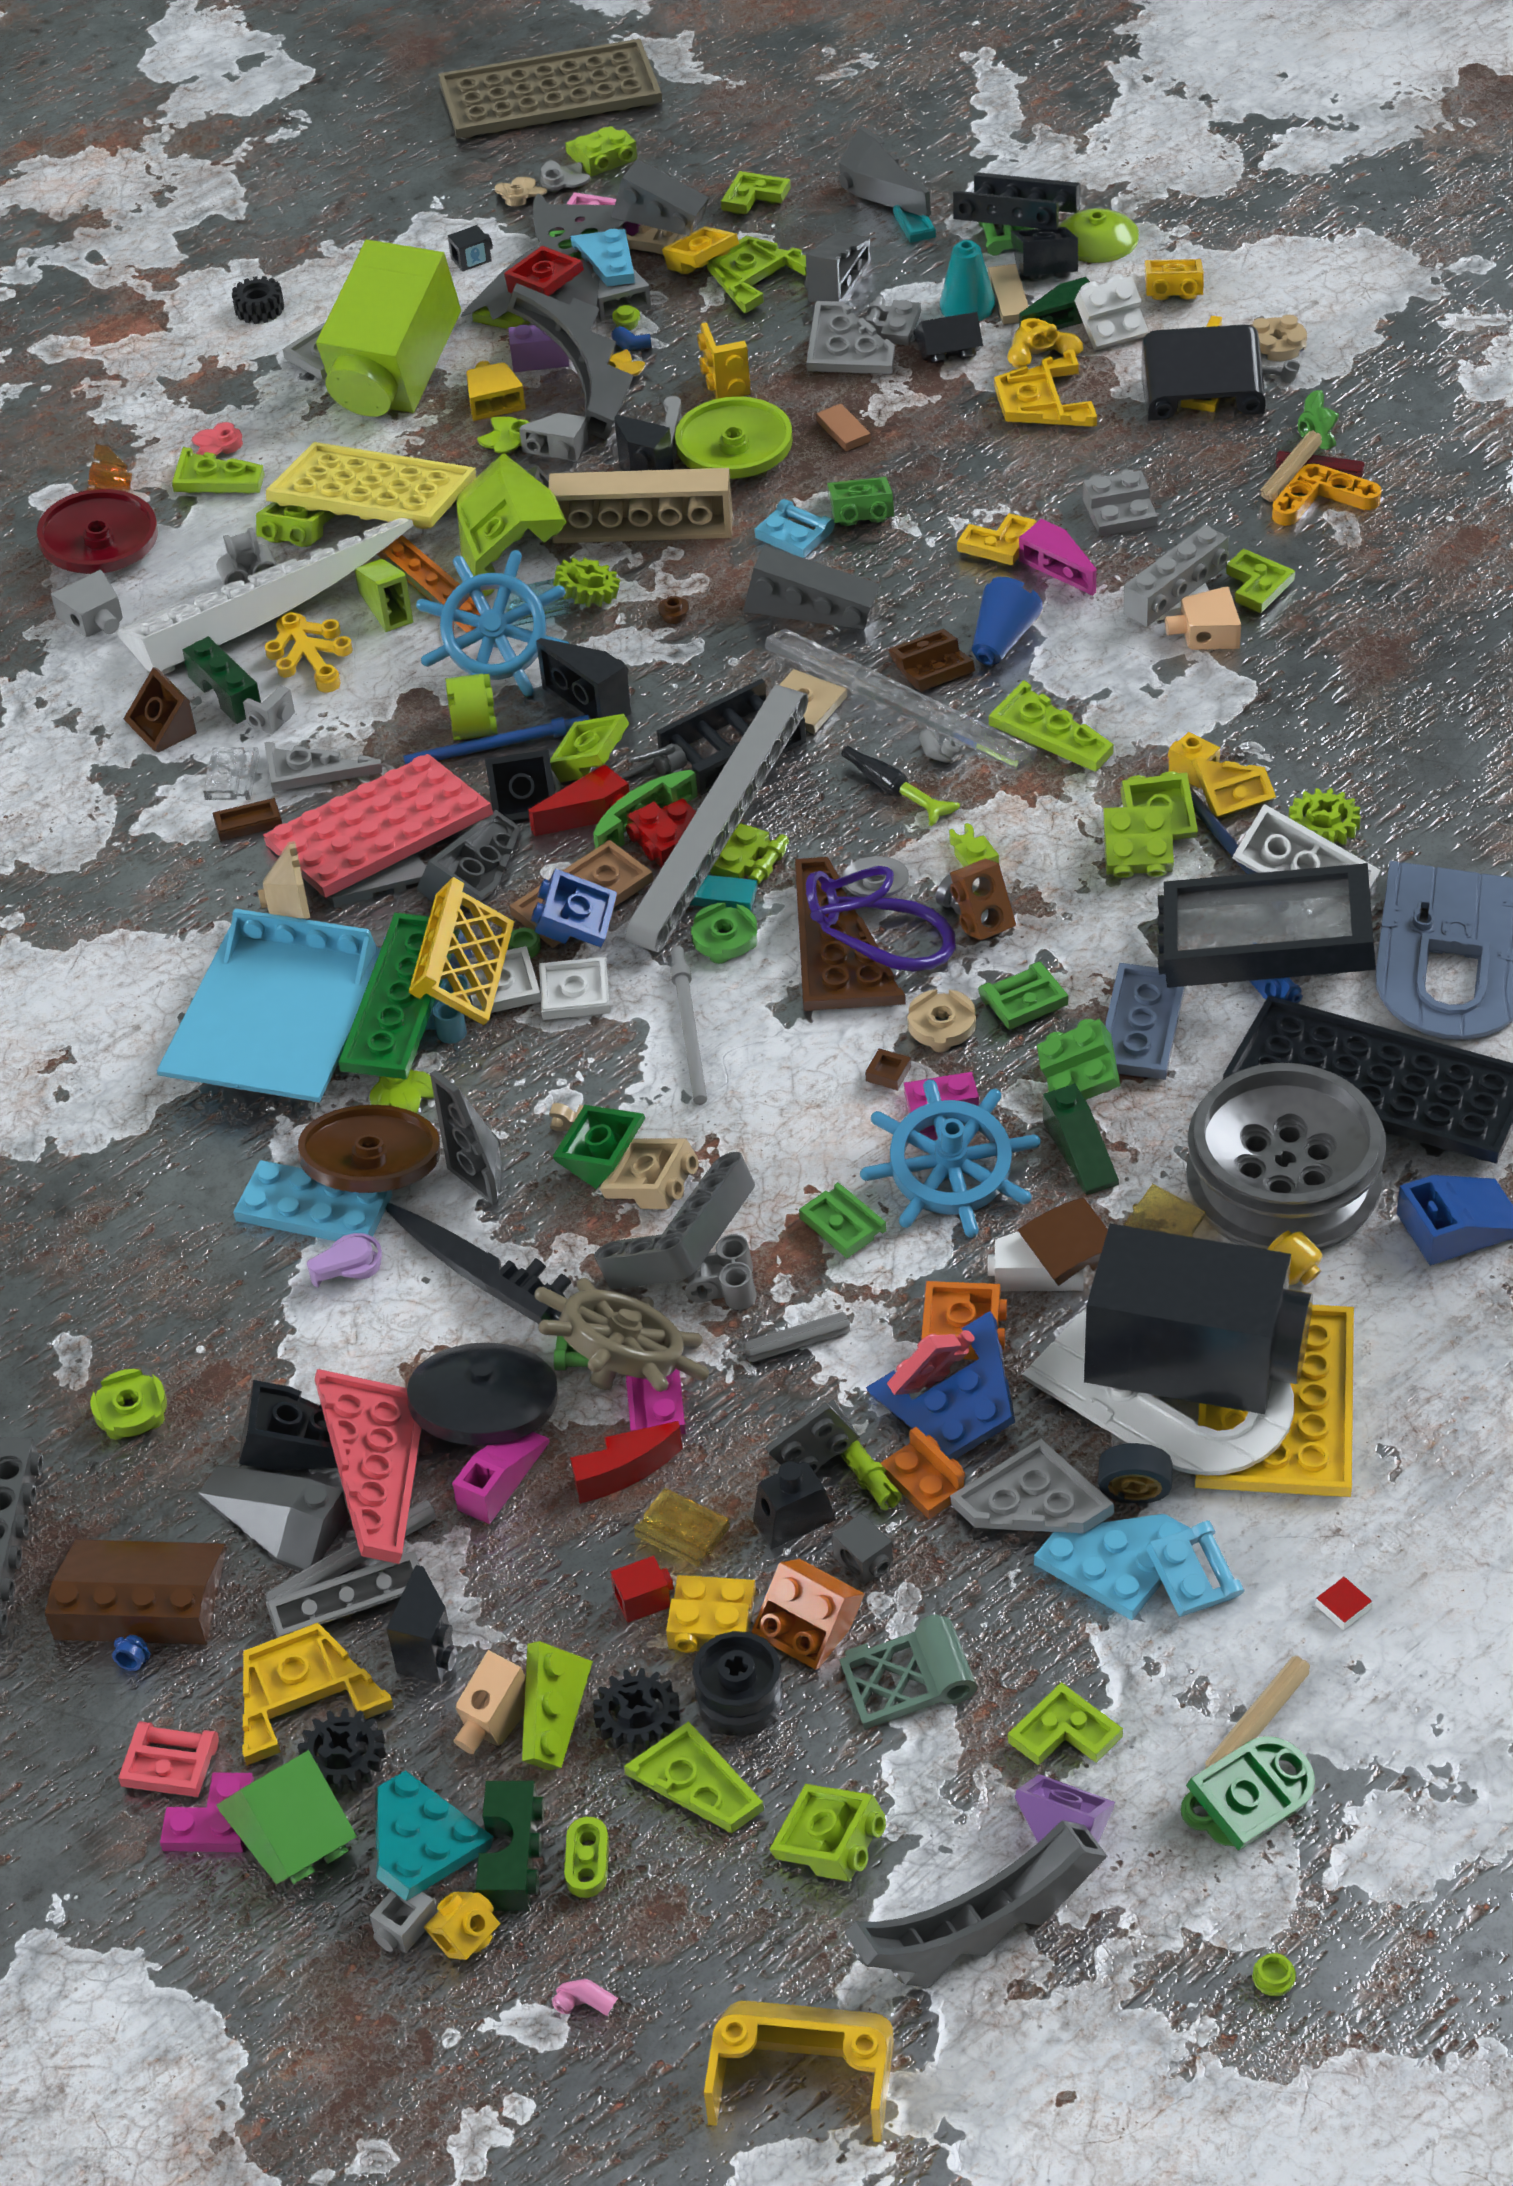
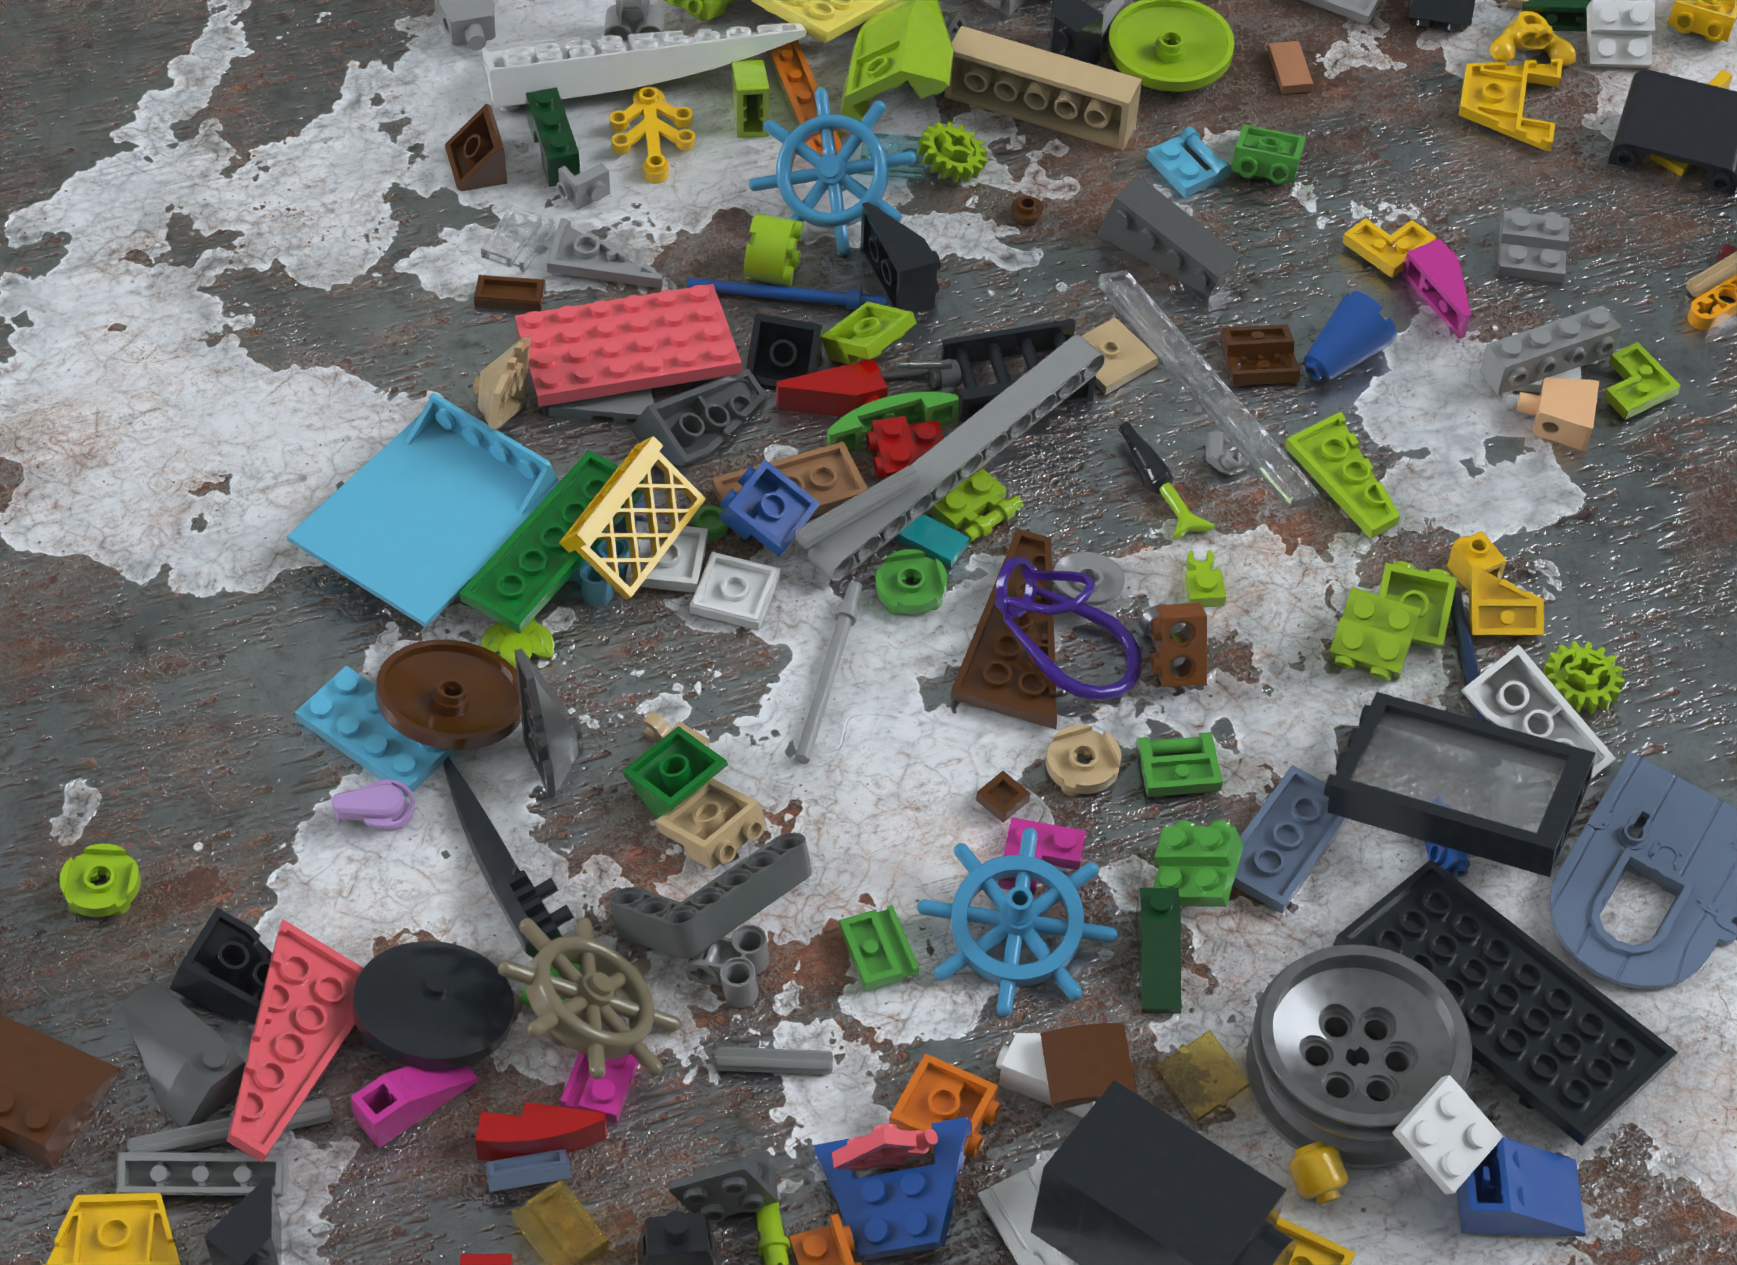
camera: 15 degrees right, 5 degrees up
none -> sand blue tile [485,1149,572,1192]
none -> light grey axle [795,466,920,549]
none -> white plate [1392,1075,1503,1195]

